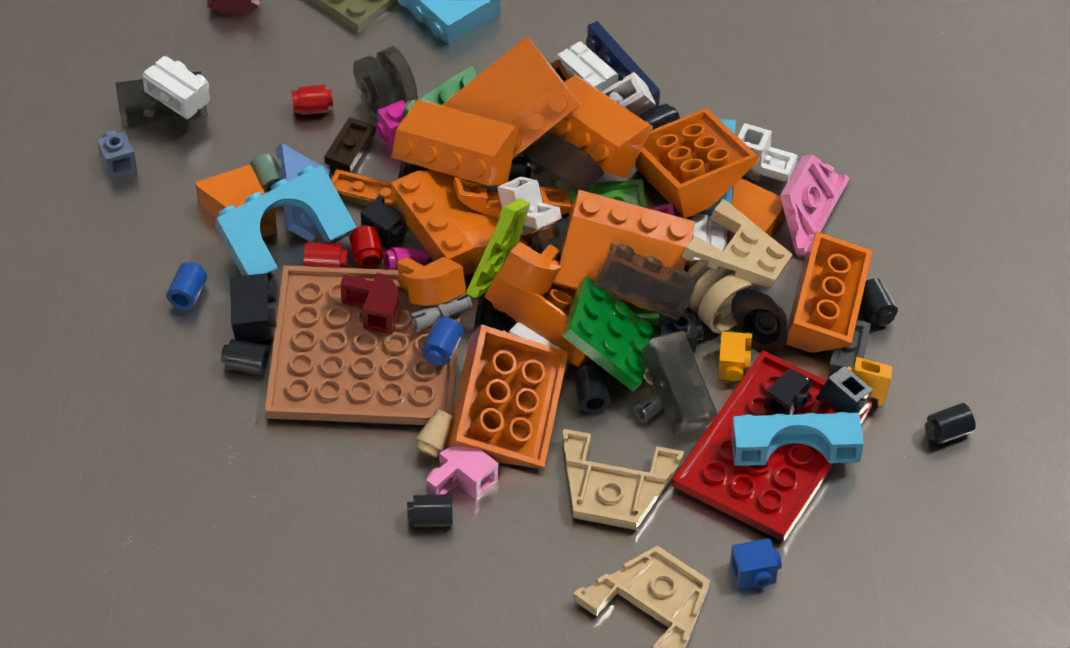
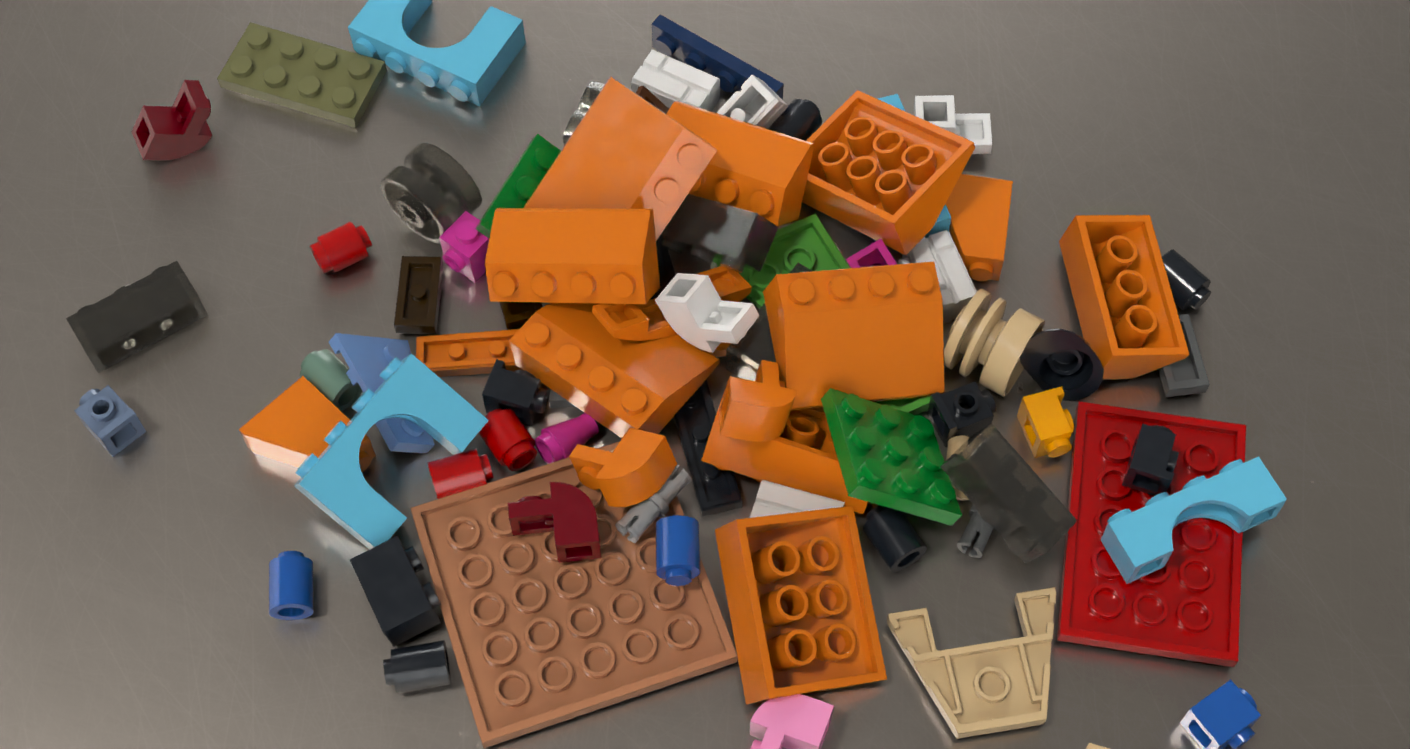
camera: 20 degrees left, 10 degrees up
white brick [142,55,210,119] -> none
tan cone [415,409,453,458] -> none
lime wing [466,198,531,298] -> none
clear smoke brick [594,242,695,321] -> none
tan wing [681,199,793,289] -> none
bright pink wing [780,154,850,257] -> none
black brick [816,366,873,415] -> none
light orange brick [848,357,892,406] -> none
black brick [925,403,976,444] -> none

